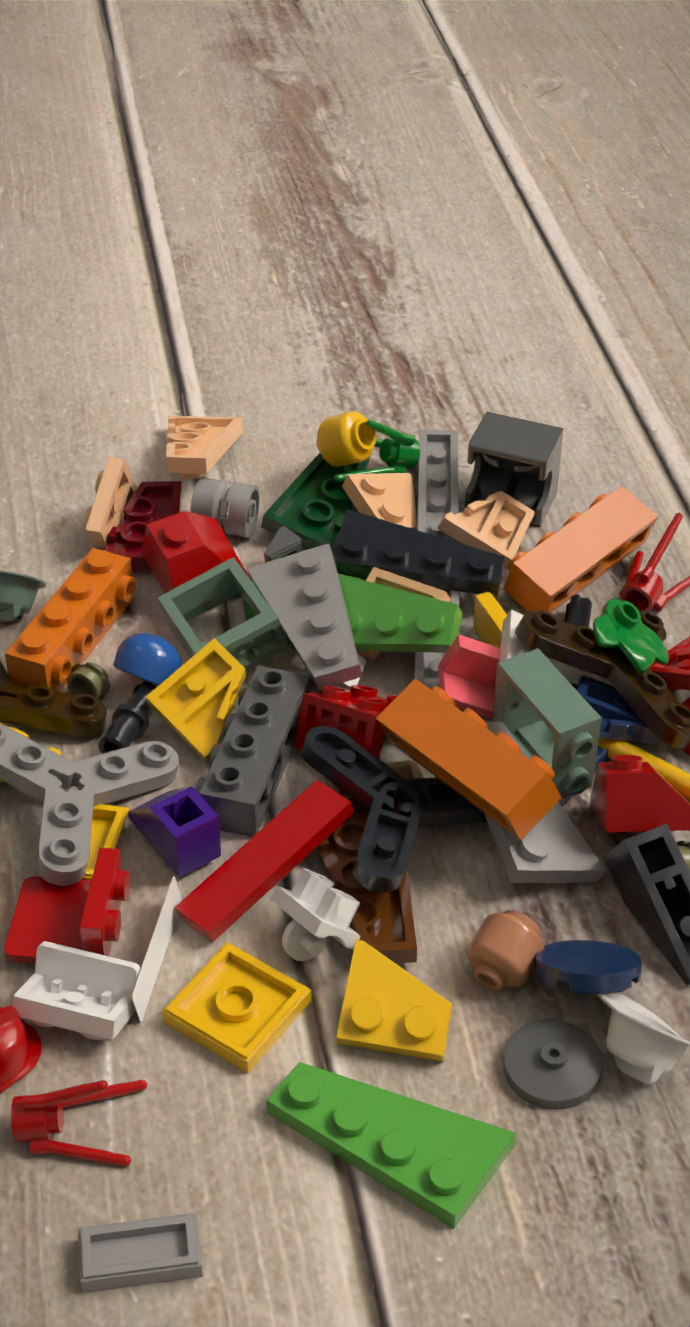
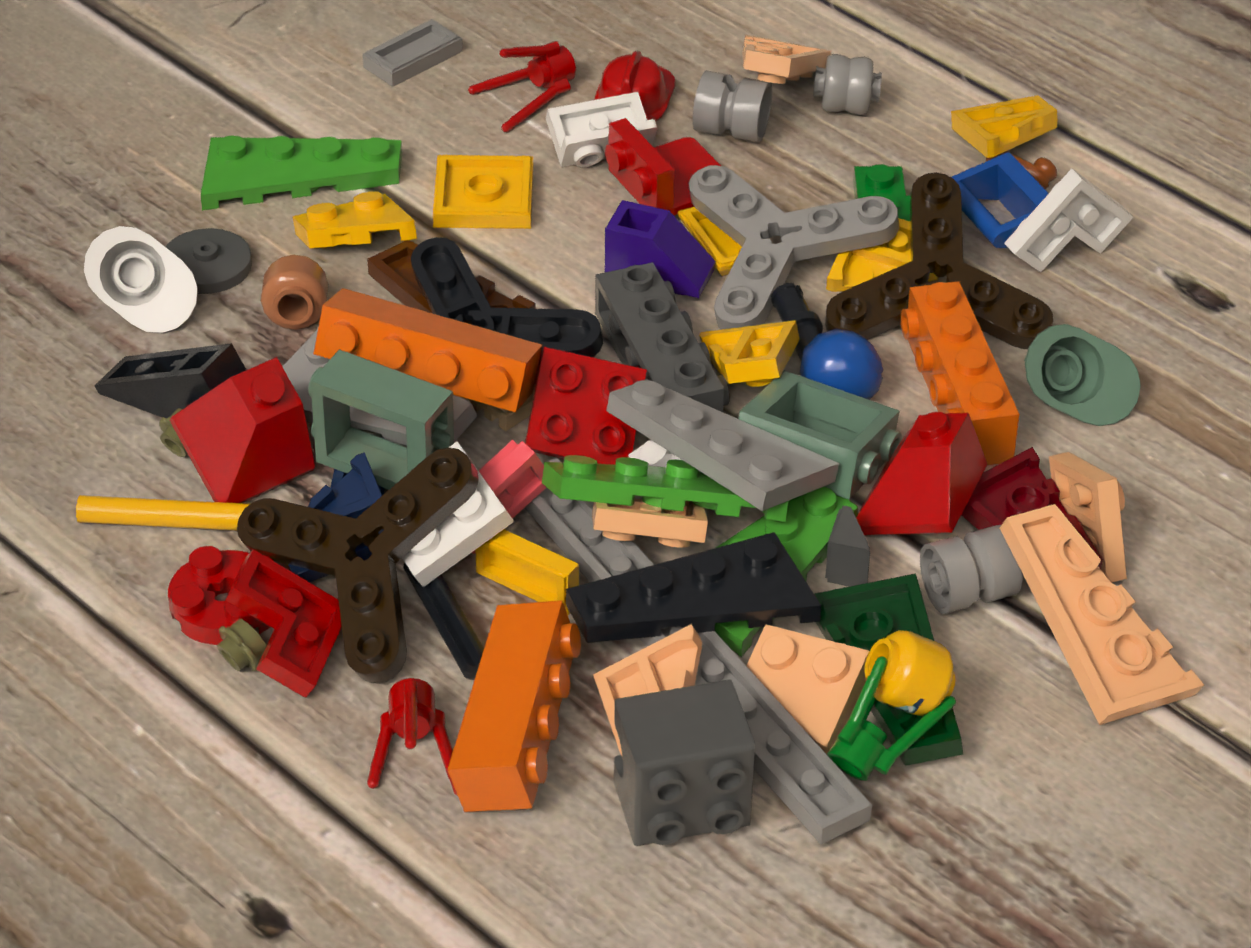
camera: 145 degrees right, 0 degrees up
olive plate [67,662,110,699] -> none
white sticker [132,876,182,1022] -> none
red tile [175,780,354,943] -> none
white hips [270,868,361,961] -> none
dark blue tile [535,940,642,995] -> none
green plate [593,599,669,674] -> none

